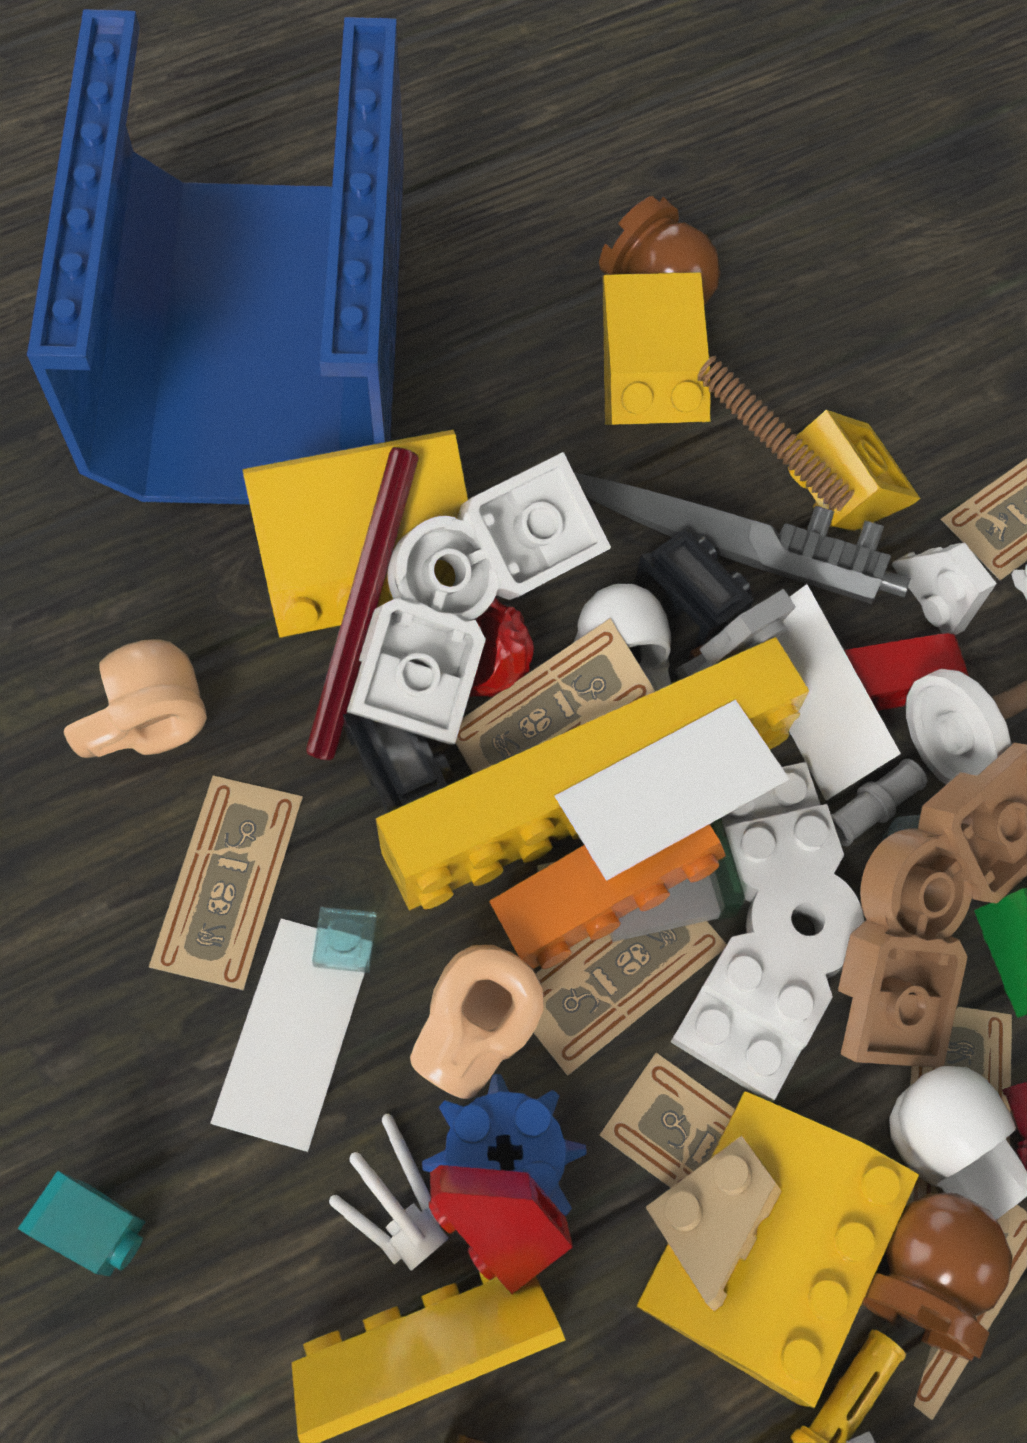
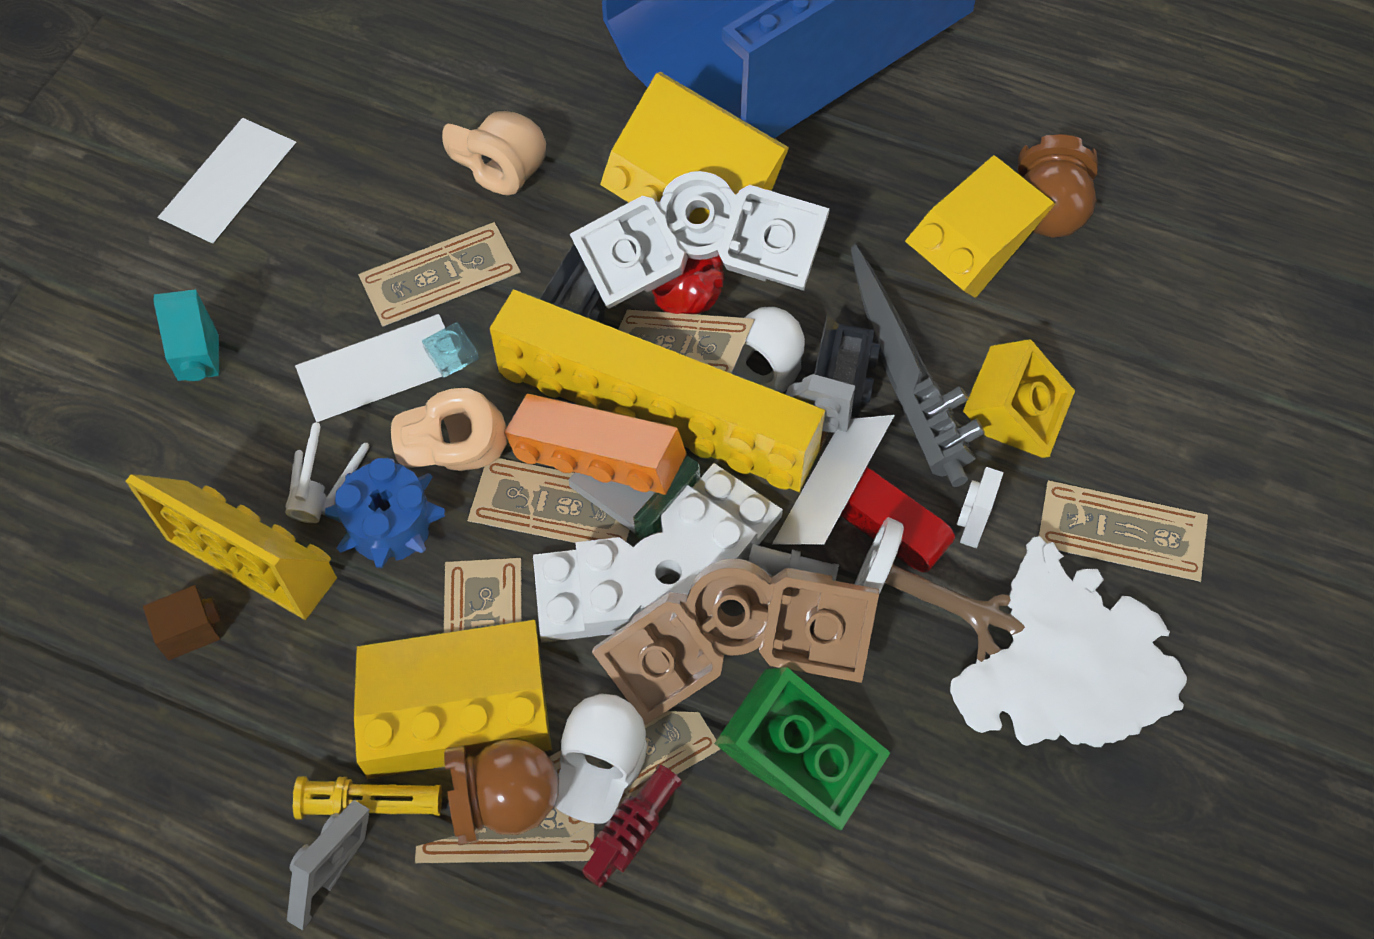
camera: 55 degrees right, 5 degrees down
dark red axle [306,447,419,760] -> none
red slope [428,1165,573,1295] -> none
white sticker [555,700,790,881] -> none
tan wing [646,1136,781,1311] -> none
medium nougat piece [698,356,854,511] -> none

